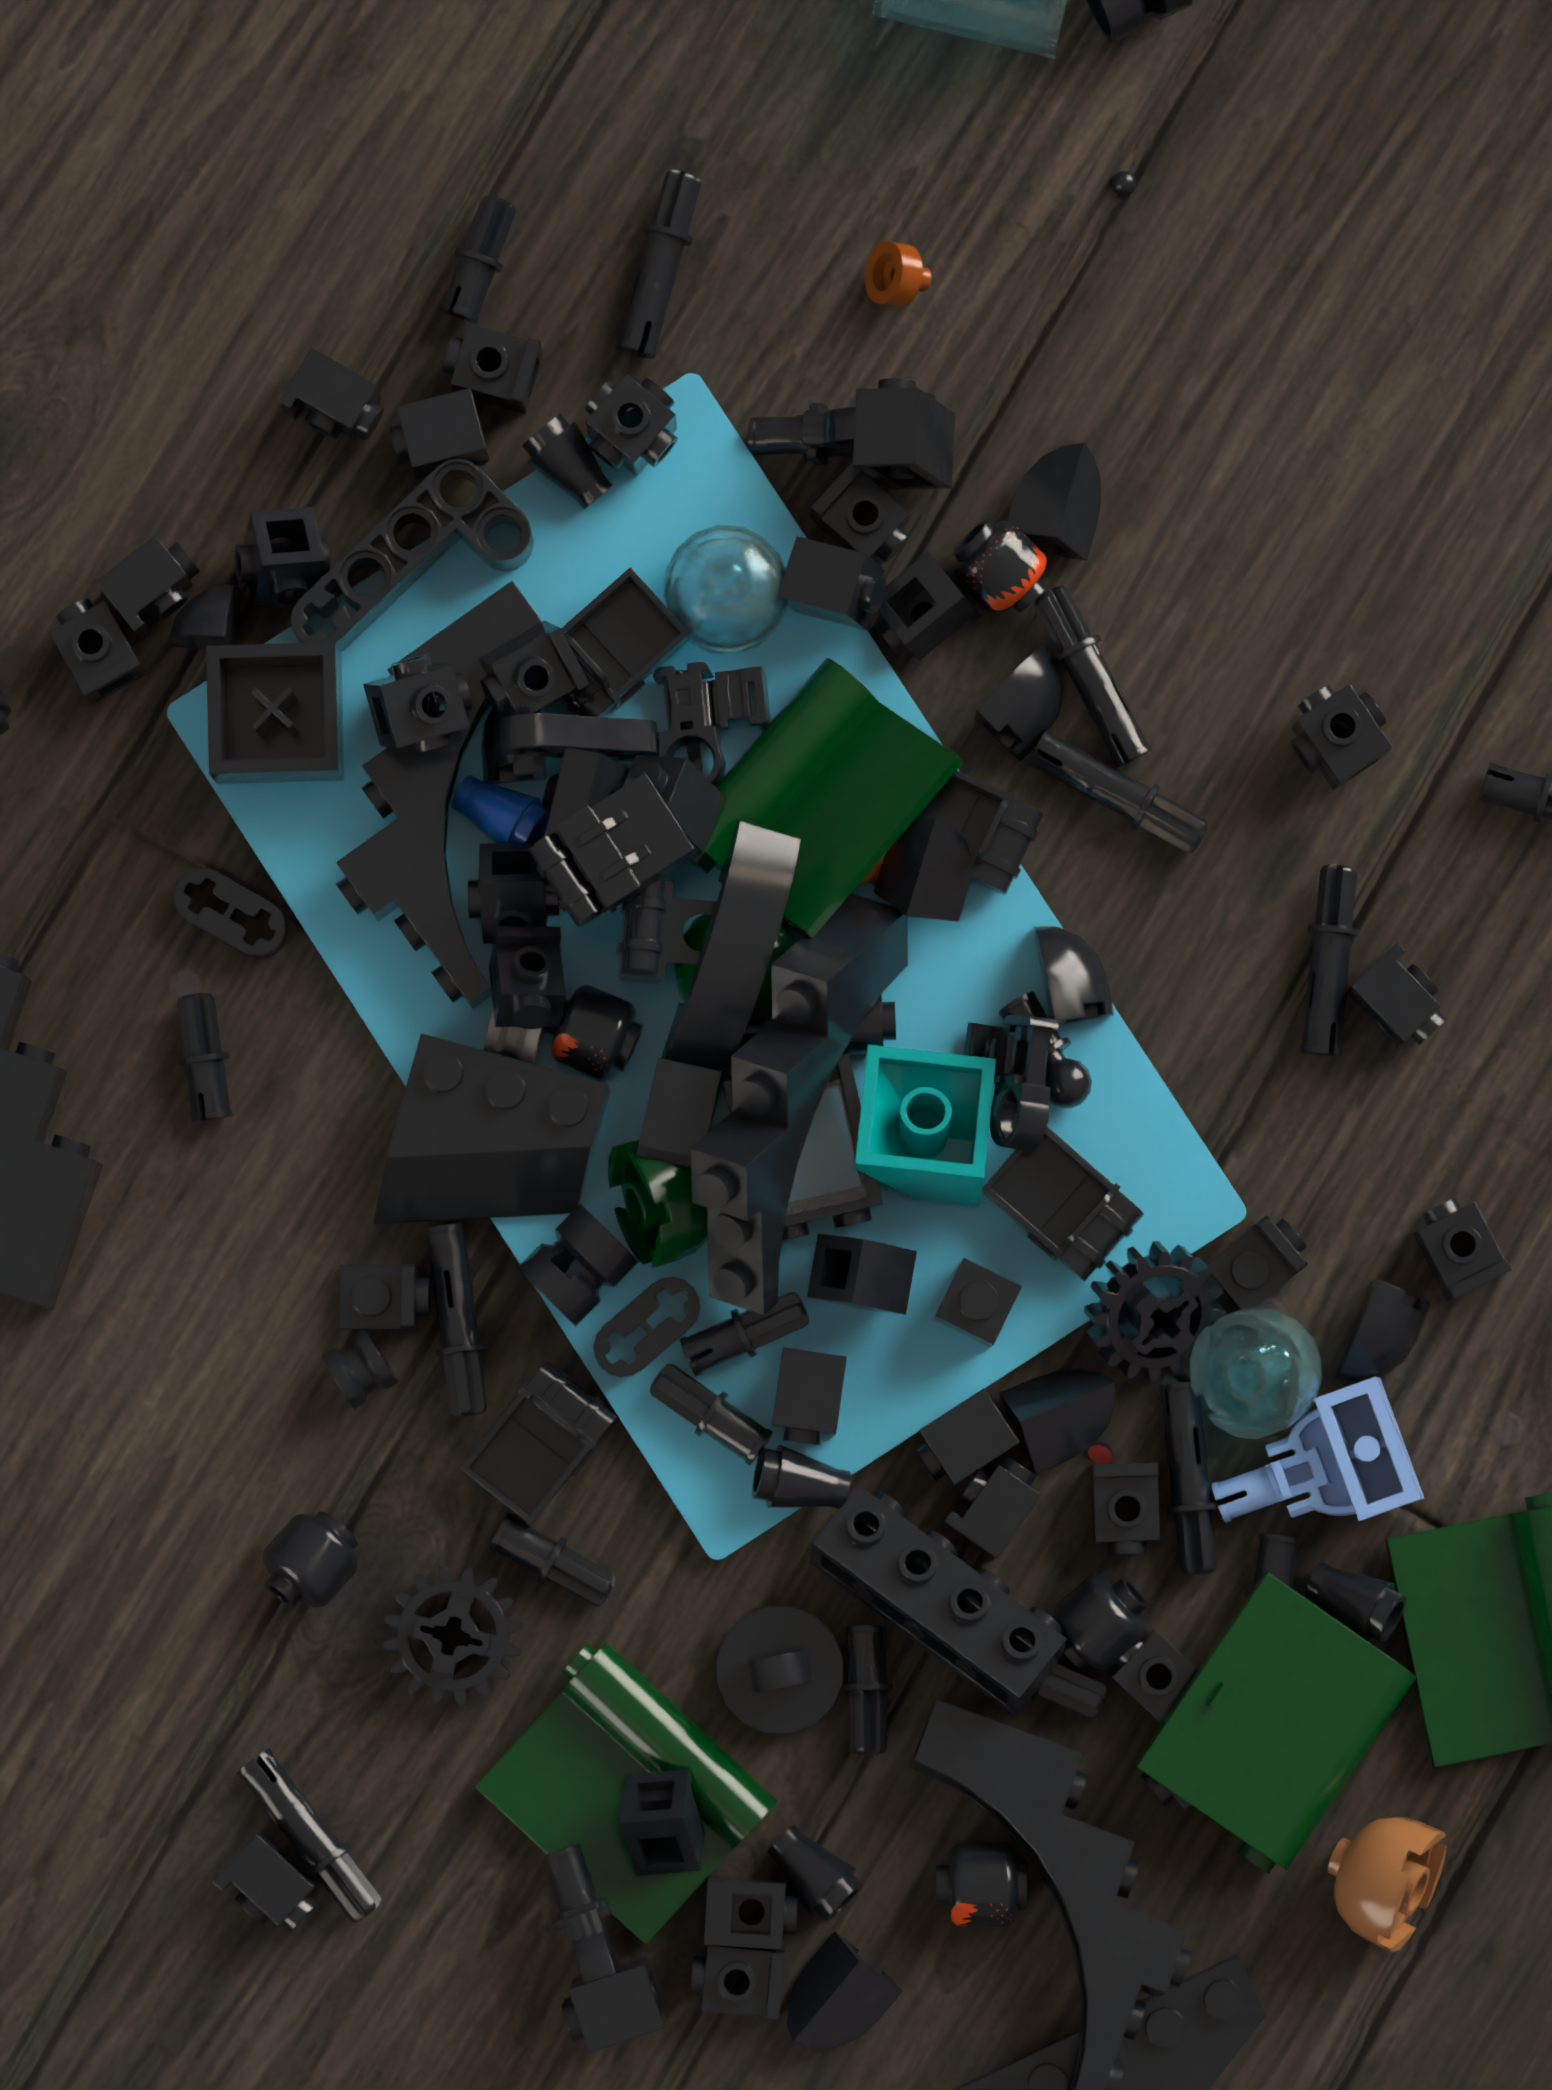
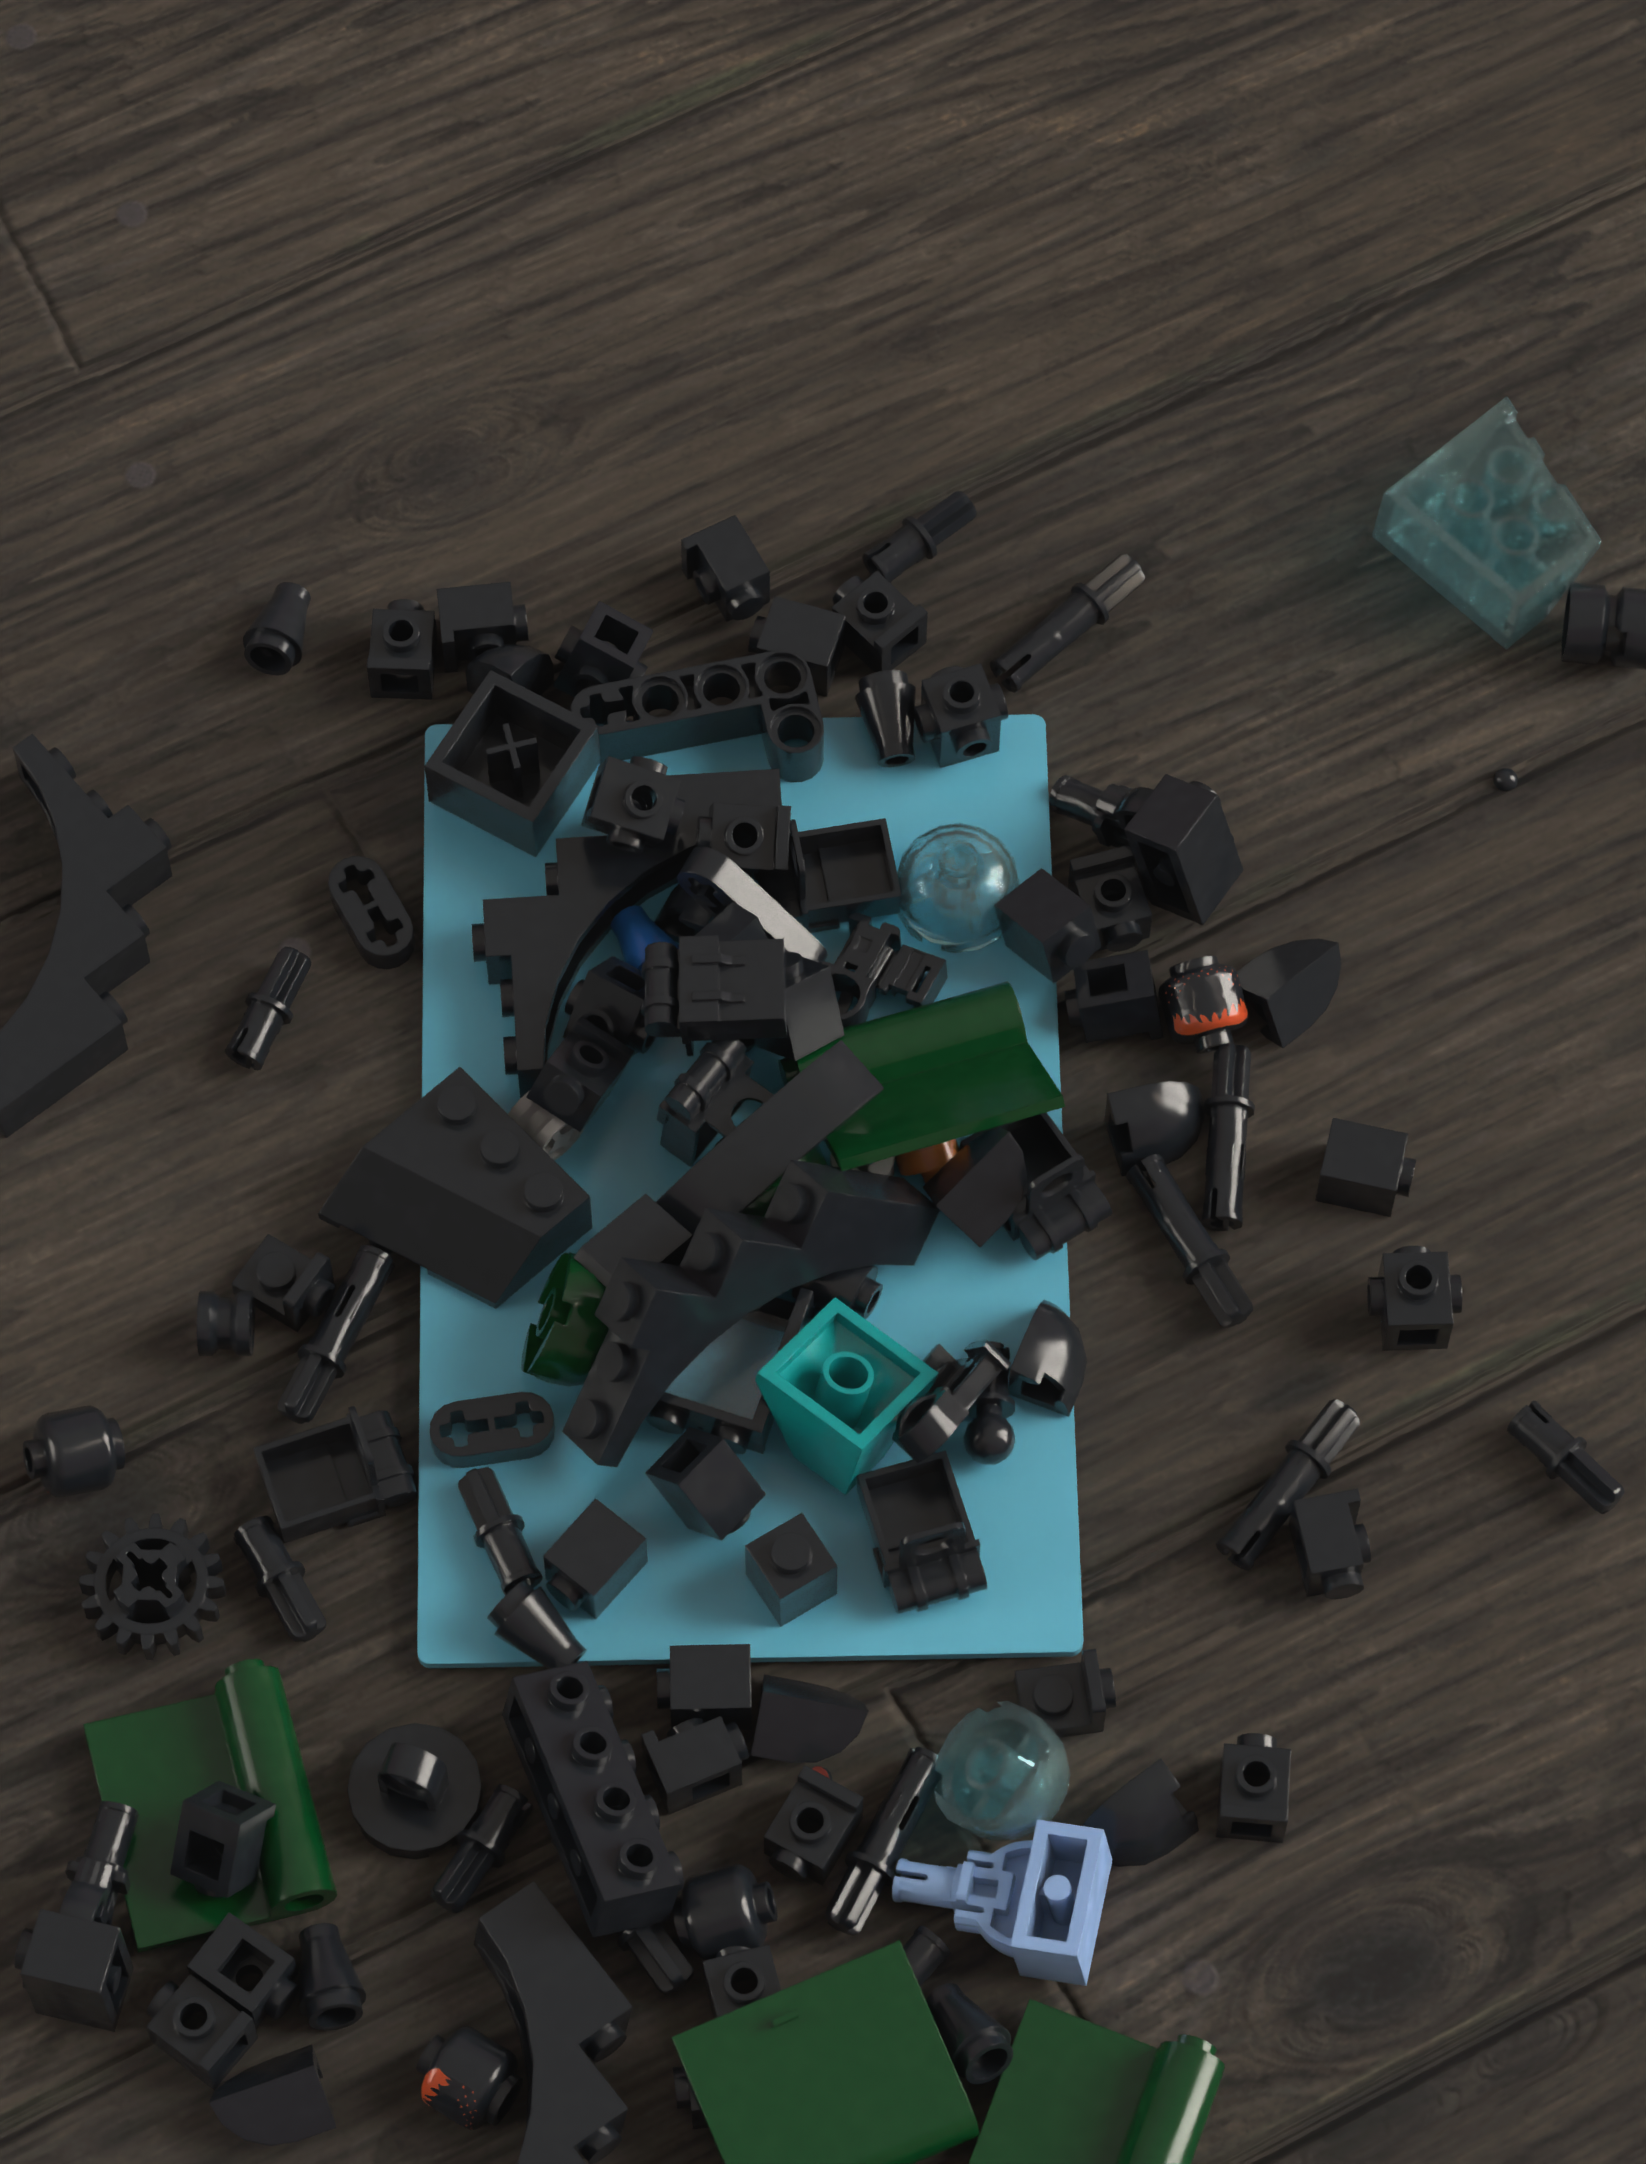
camera: 30 degrees right, 20 degrees down
black wheel [517,1204,639,1326] -> none
black head [543,985,643,1079] -> none
black axle [680,1292,809,1376] -> none
dark orange tile [865,241,931,307] -> none
black gear [1084,1241,1226,1382] -> none
none -> black brick [1315,1118,1416,1217]

